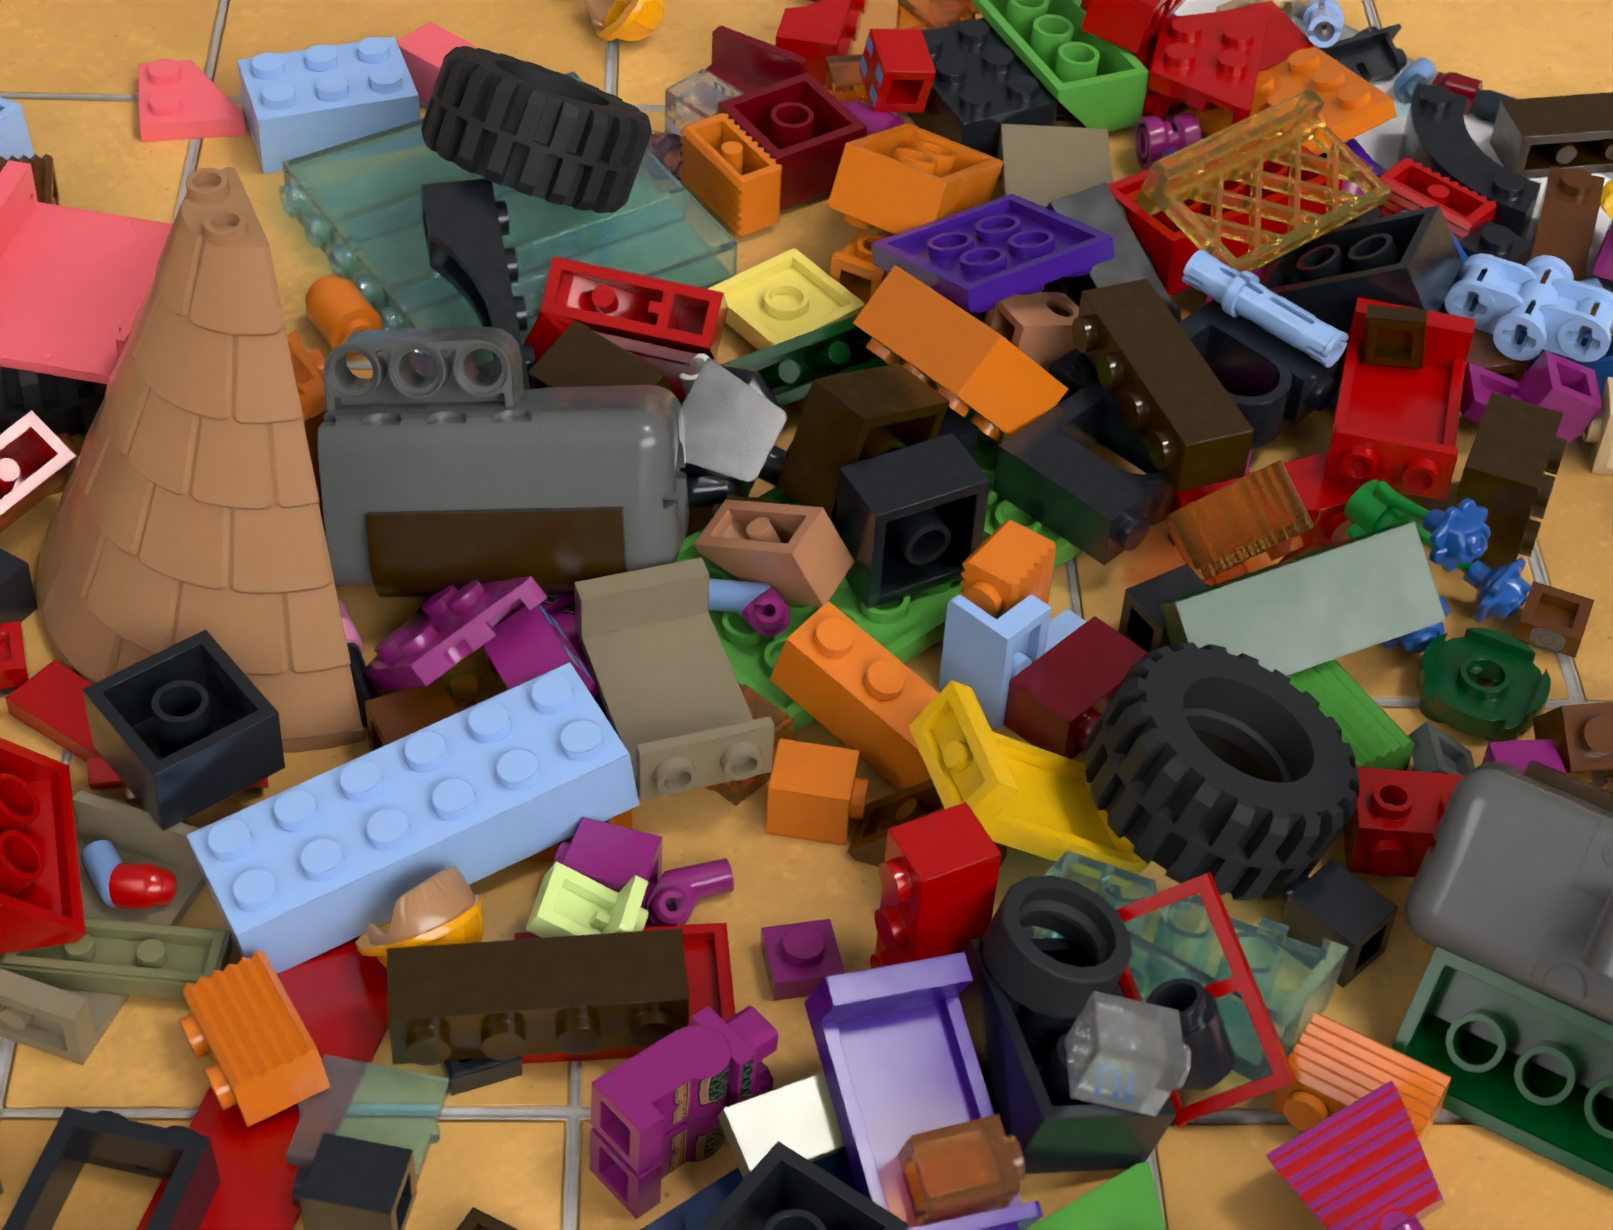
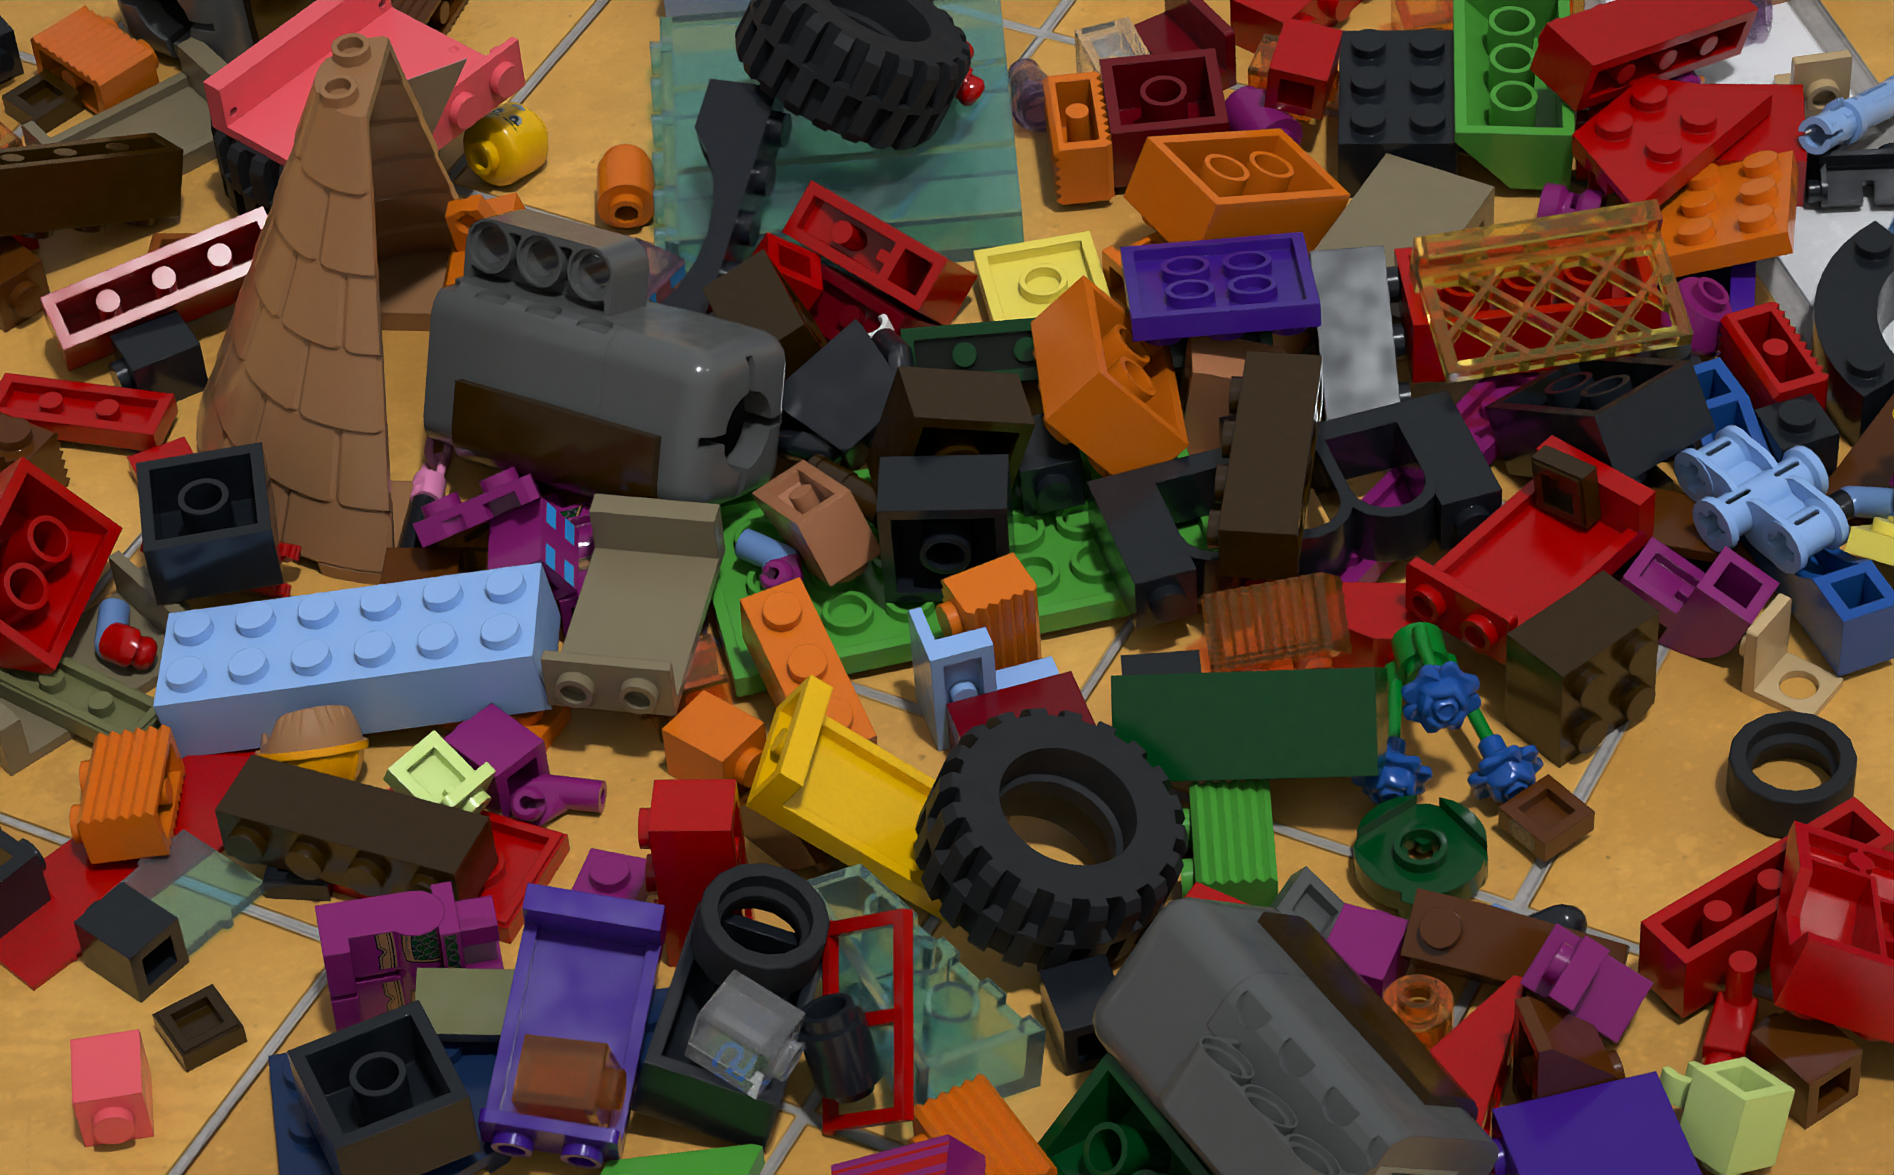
camera: 35 degrees right, 0 degrees up
light blue pin [1182,250,1349,368] -> none

